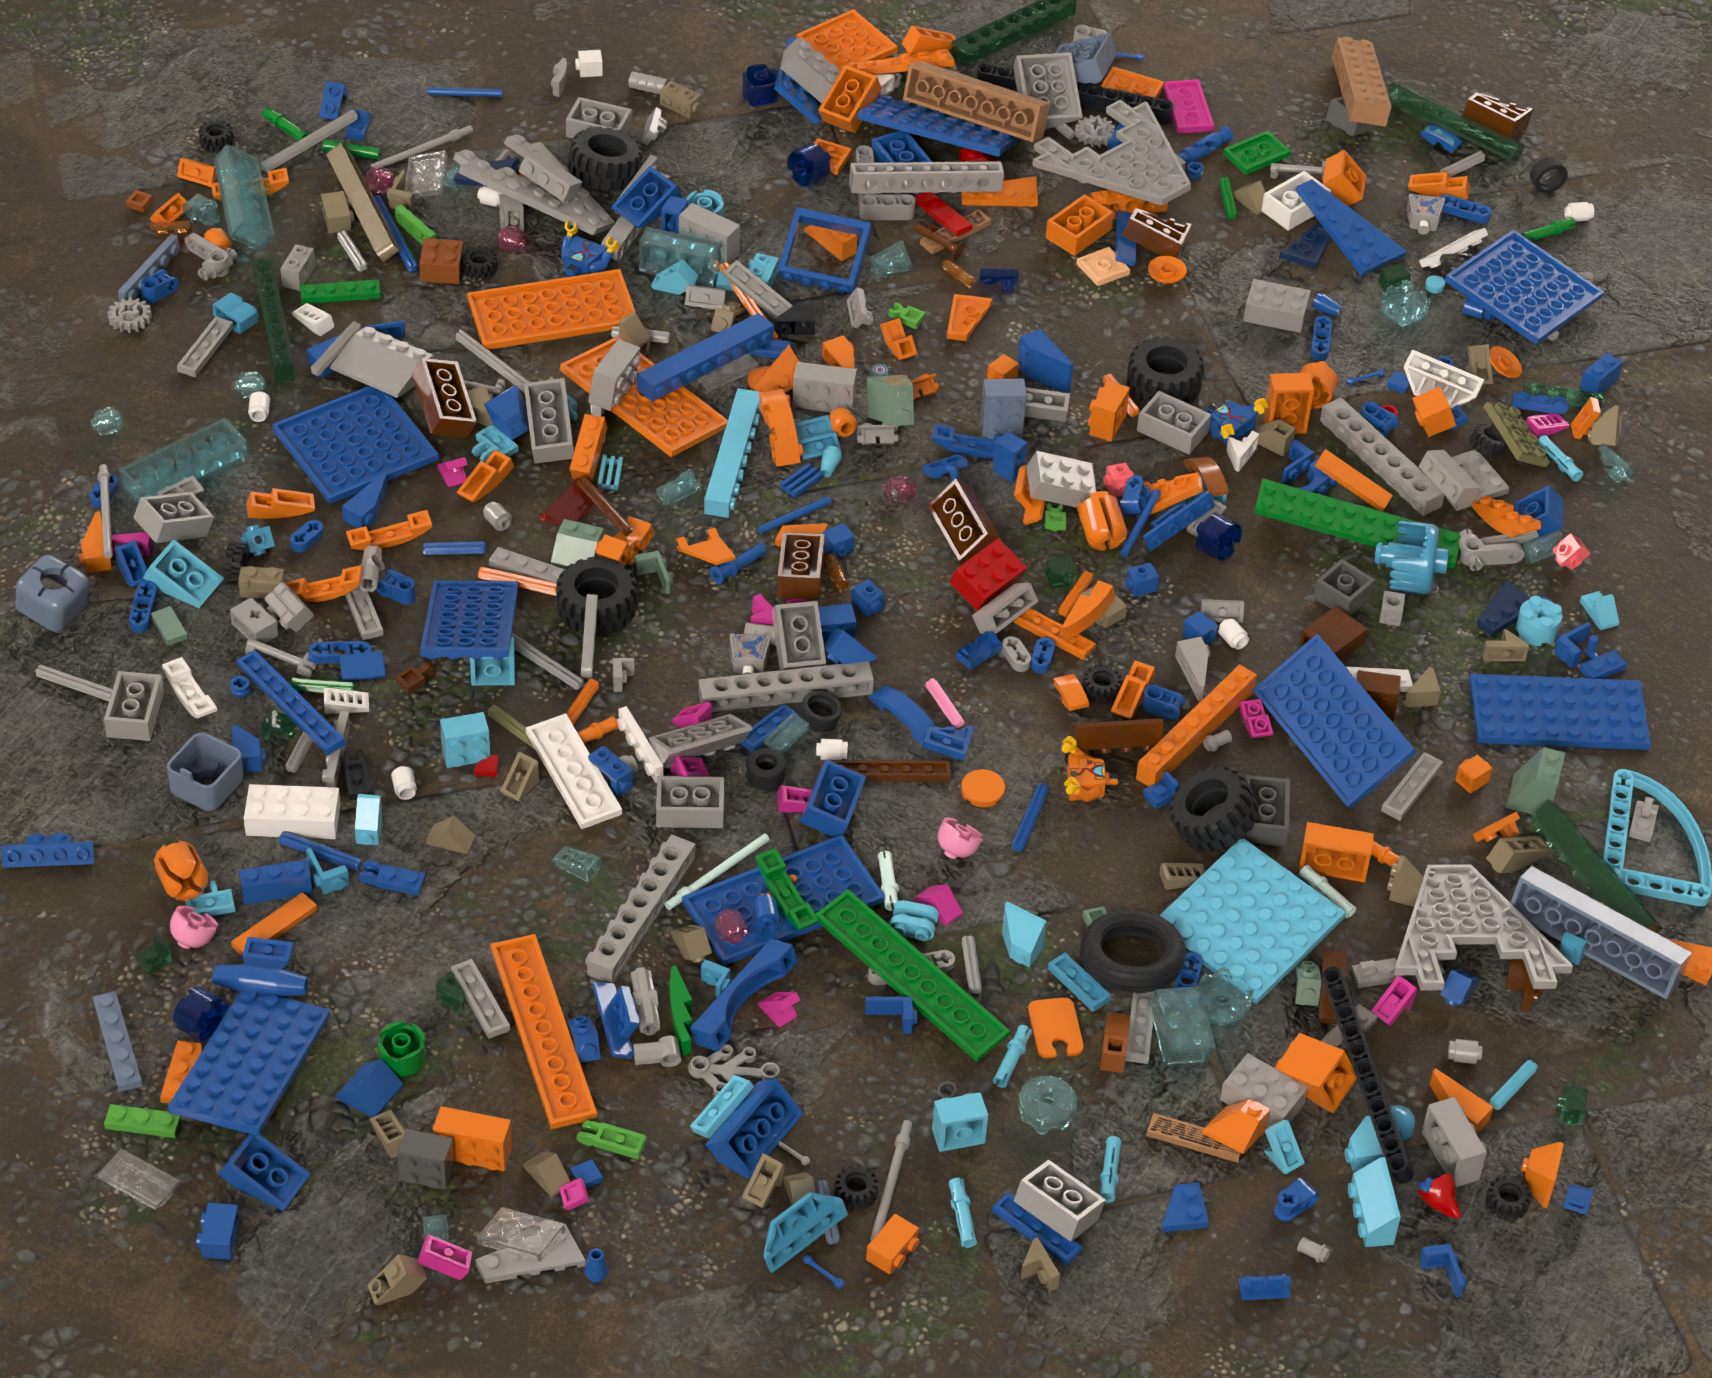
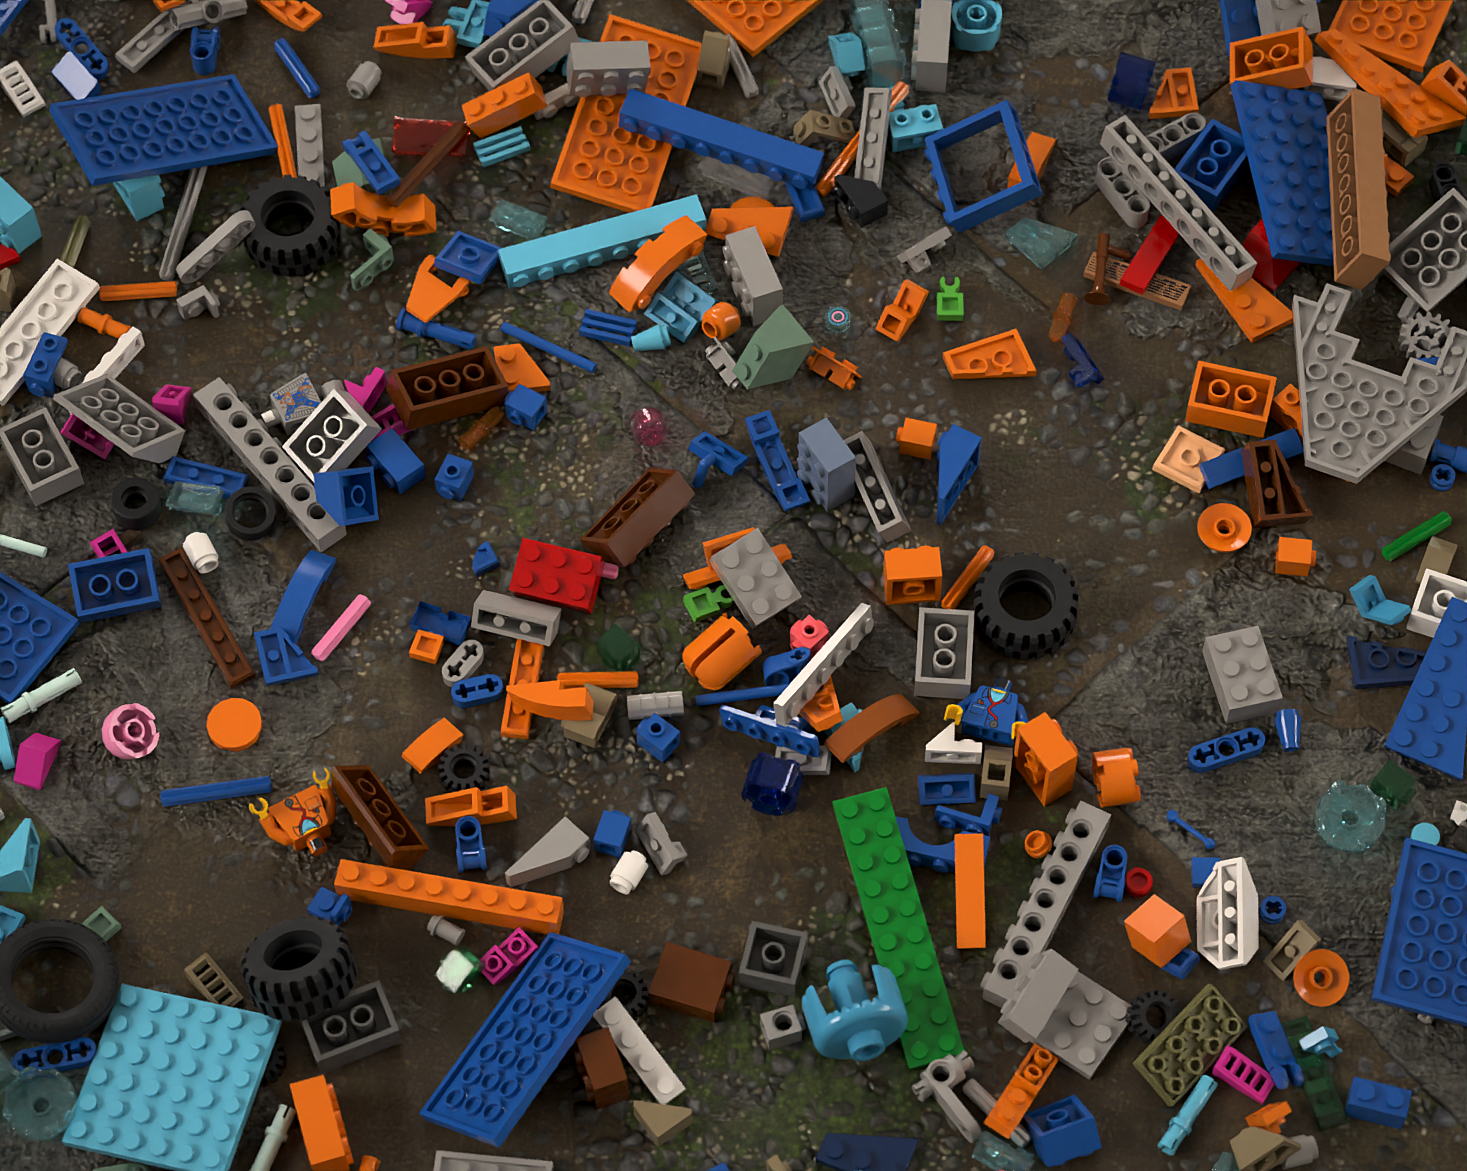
camera: 65 degrees right, 15 degrees up
axle [289,678,354,693] -> none
orange slope [822,335,855,369] -> none
blue brick [993,432,1027,482] -> none
none -> blue plate [342,130,401,196]
none -> orange plate [409,629,445,665]
none -> blue tile [434,231,502,285]
none -> clear green brick [435,947,486,993]
none -> blue tile [473,541,500,577]
none -> light grey axle [627,691,684,720]
none -> light grey plate [773,603,874,727]
none -> blue slope [918,773,976,805]
none -> orange plate [1025,830,1052,858]
none -> orange brick [1275,537,1316,576]
none -> dark azure plate [1299,1026,1343,1058]
none -> dark azure bracket [1349,575,1412,625]

